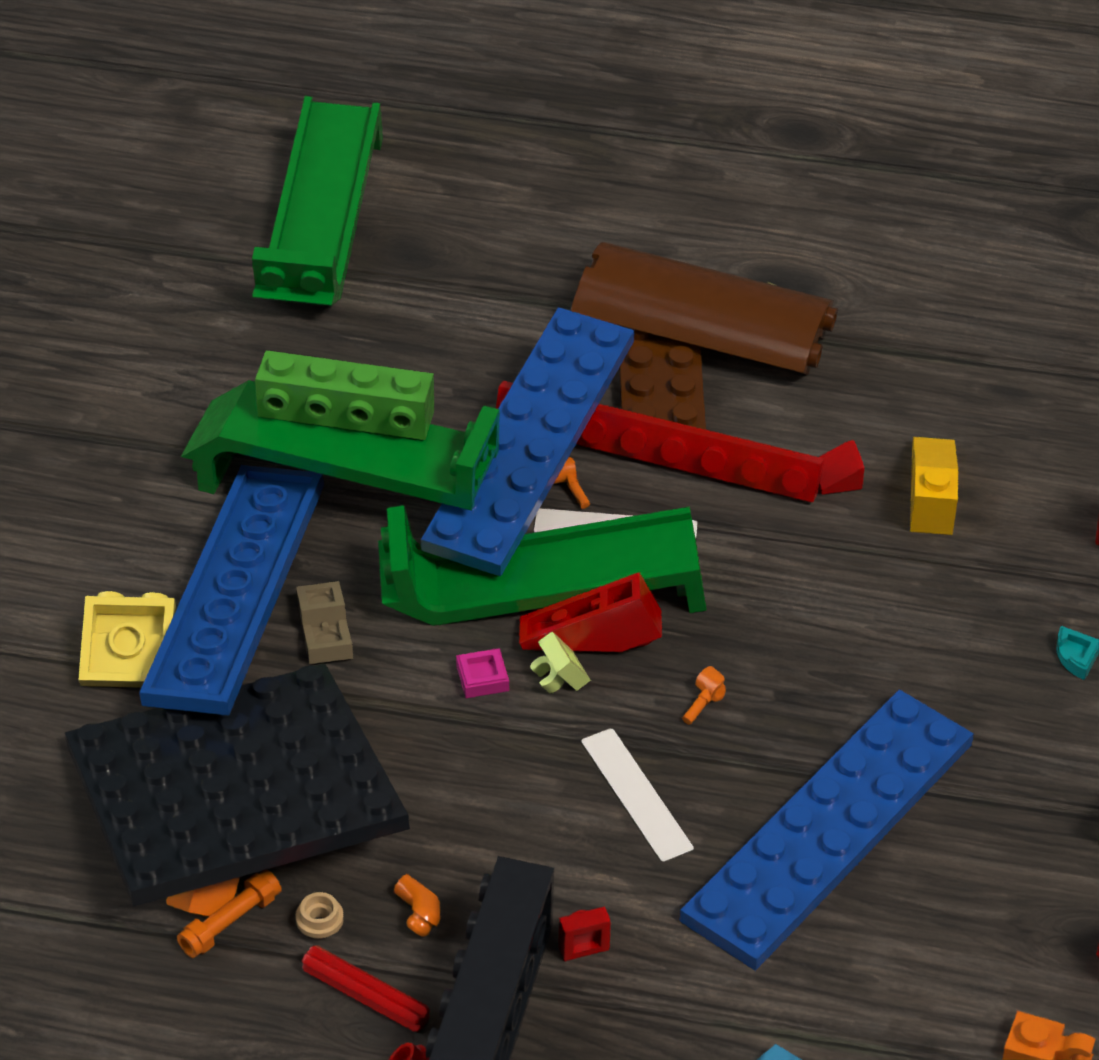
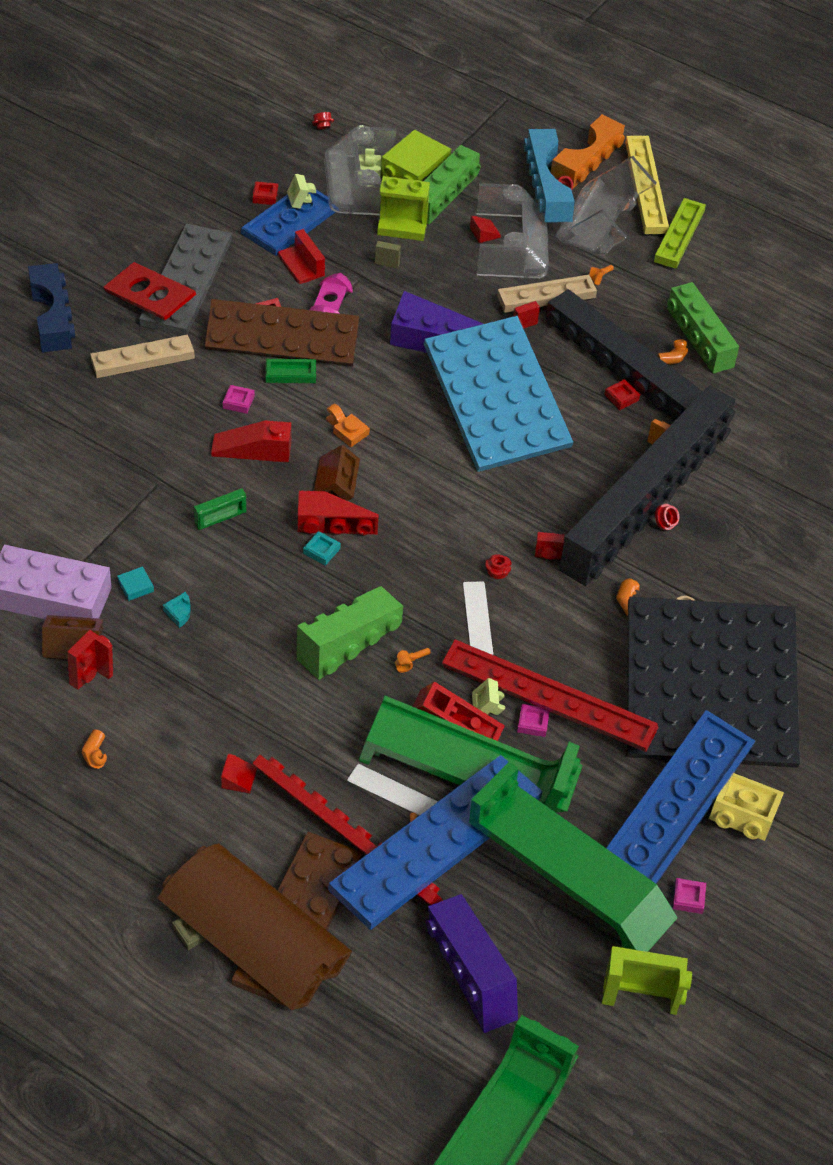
camera: 160 degrees left, 5 degrees up
bright green brick [255,350,434,440] -> none
dark tan slope [296,581,353,664] -> none
red axle [302,945,430,1032] -> none
blue plate [680,689,974,971] -> none
yellow slope [910,437,958,535] -> none
none -> orange arm [81,729,107,769]
none -> bright green wedge [297,586,403,680]
none -> red slope [298,491,379,535]
none -> teal tile [303,531,341,566]
none -> reddish brown panel [314,445,360,501]
none -> dark purple wedge [426,894,518,1033]
none -> red plate [442,639,659,752]
none -> red plate [485,554,511,579]
none -> lime panel [602,946,692,1015]
none -> dark pink tile [673,878,706,914]

